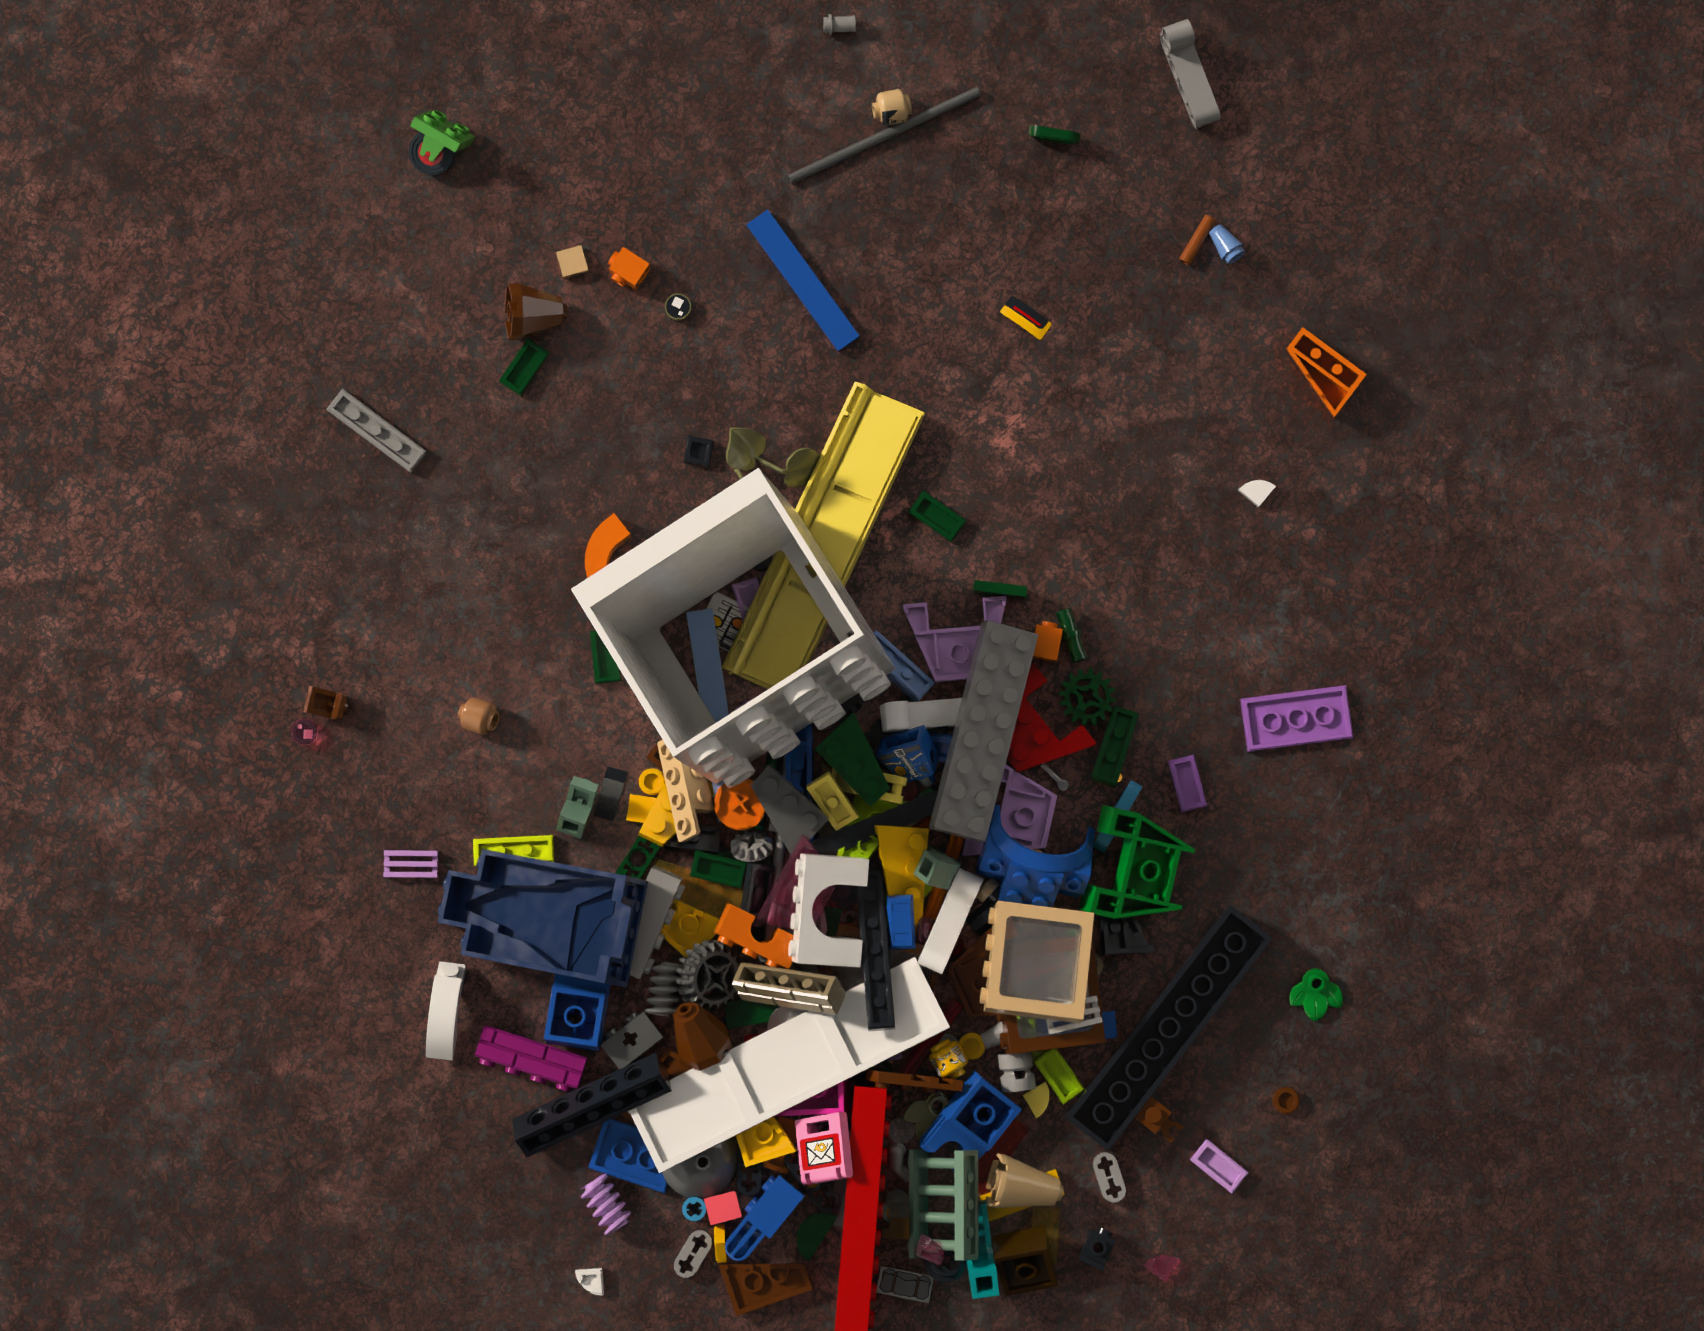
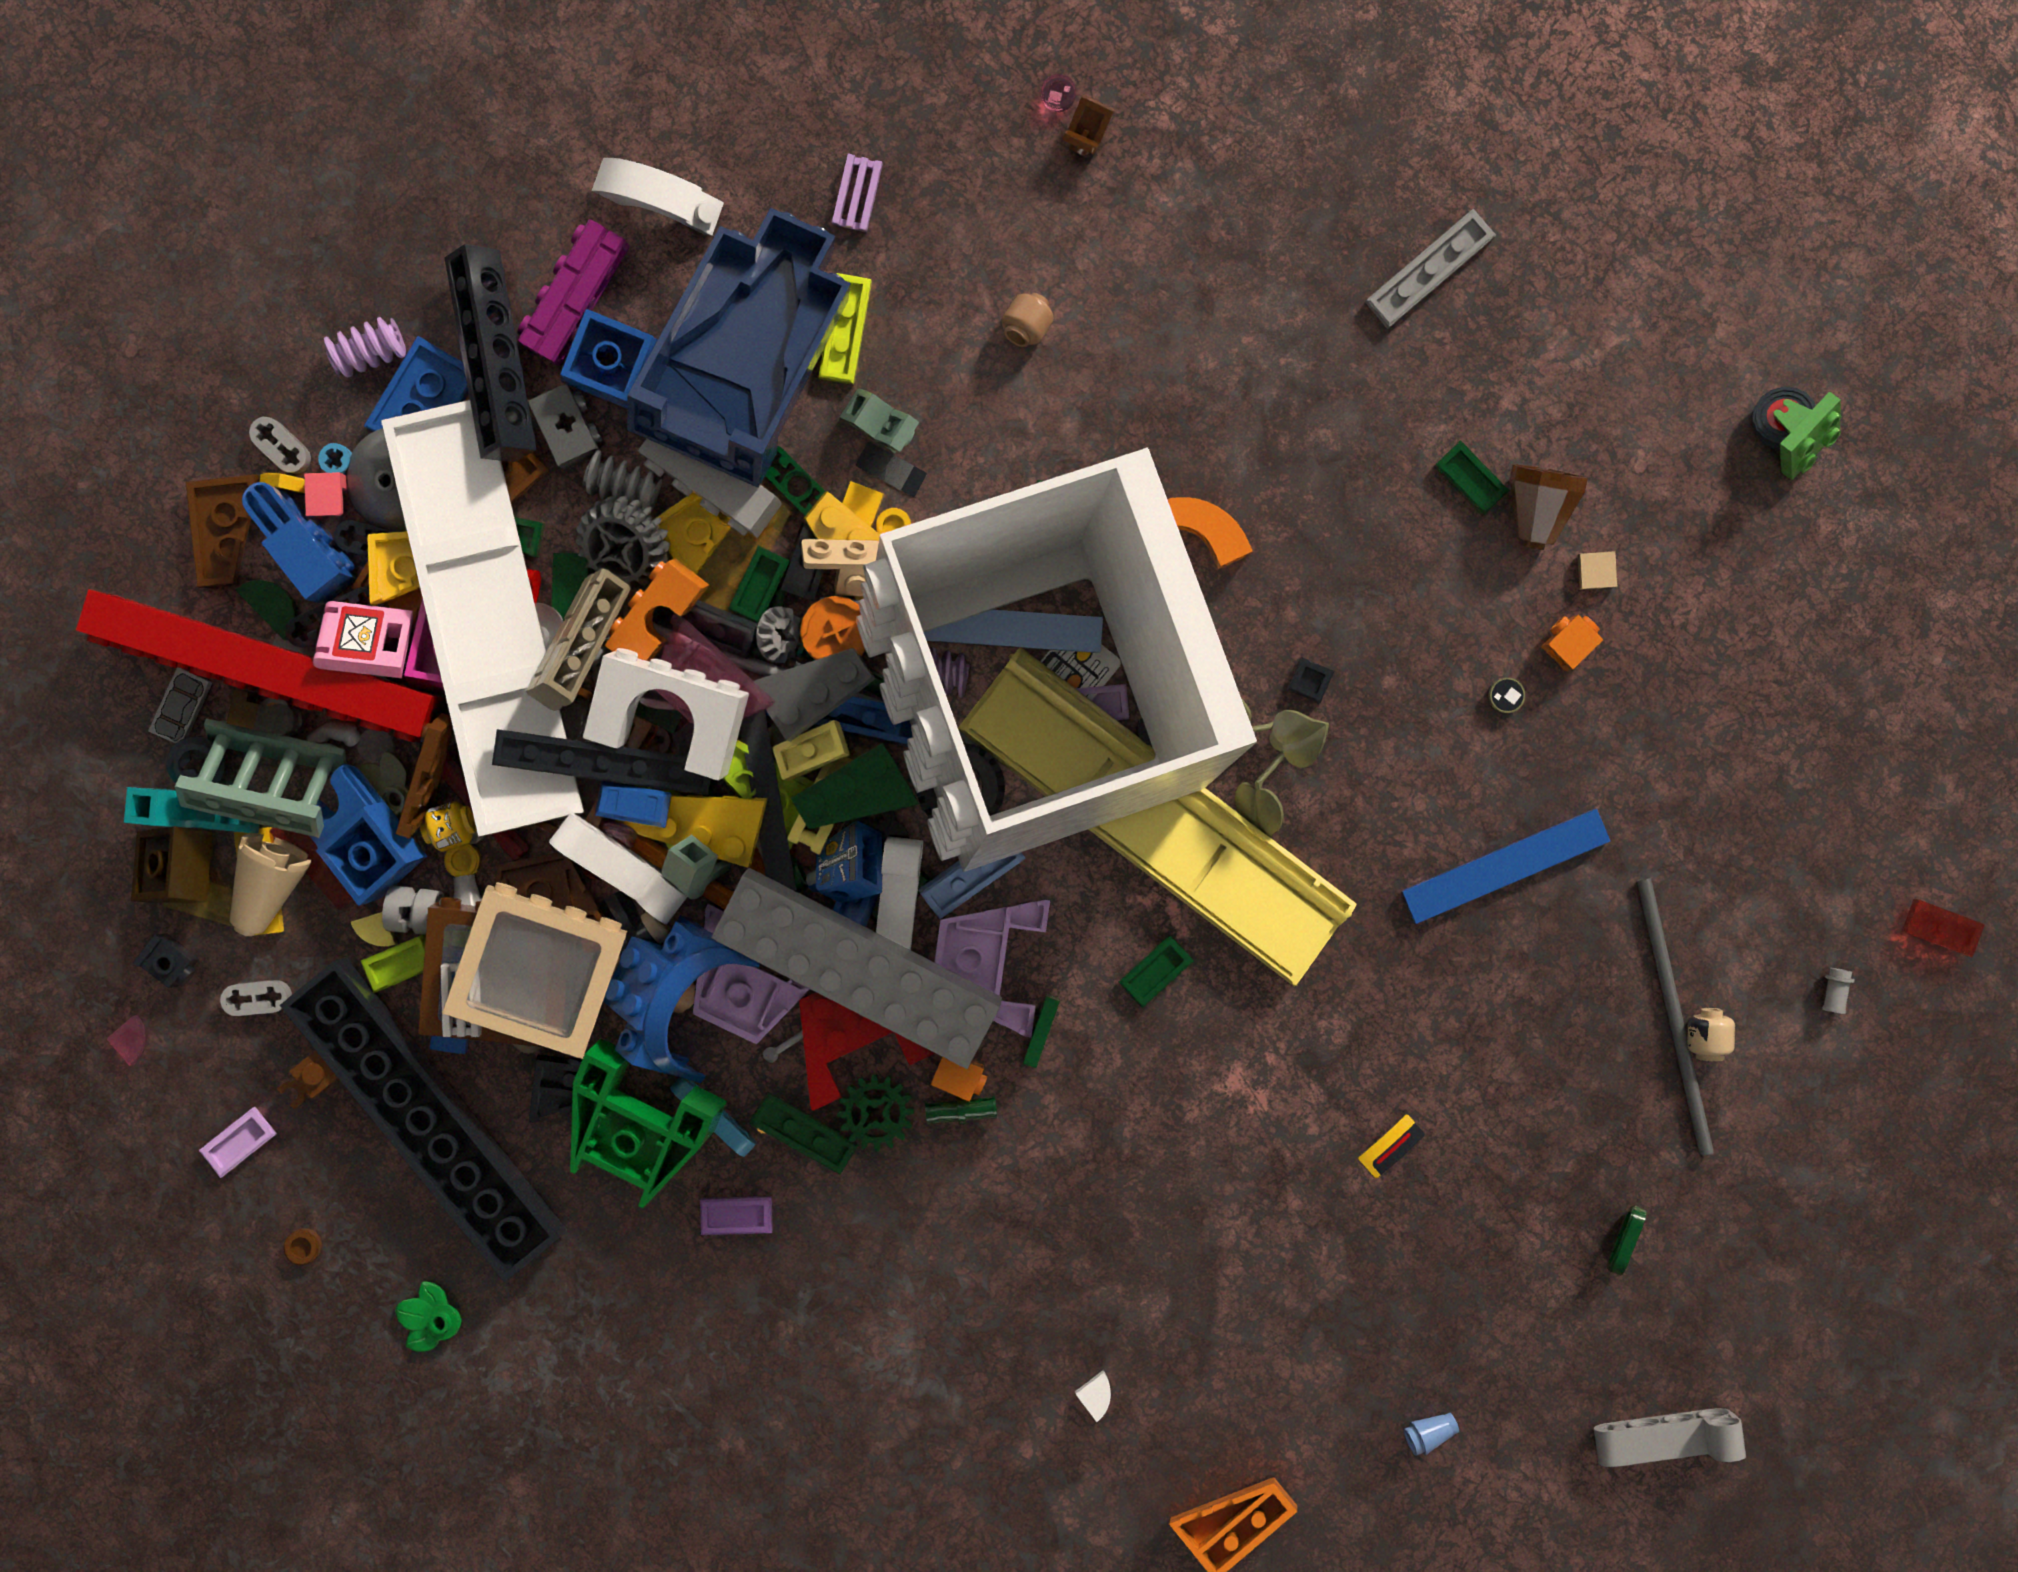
camera: 110 degrees right, 5 degrees up
white tile [575,1268,604,1295] -> none
reddish brown cone [673,1002,733,1071] -> none
clear pink tile [916,1234,944,1265] -> none
dark orange piece [1179,215,1216,266] -> none
medium lavender tile [1240,685,1354,752] -> none

